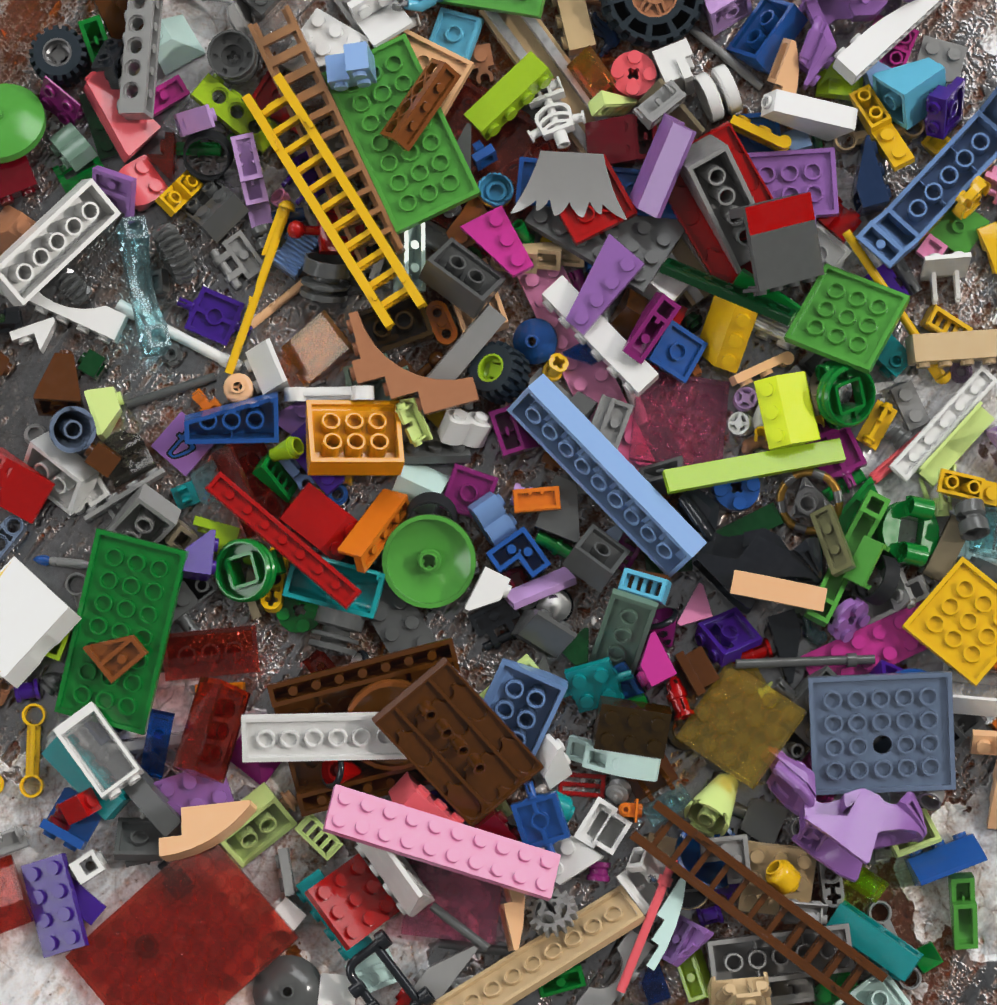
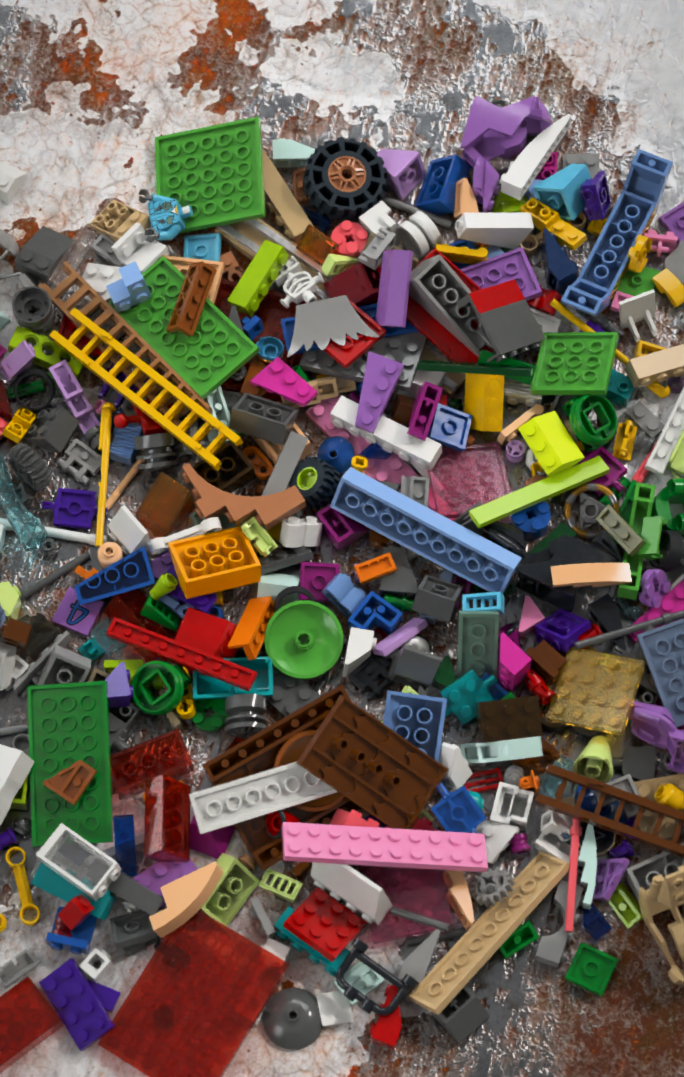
camera: 10 degrees left, 15 degrees down
white wheel [728,412,754,437] -> none

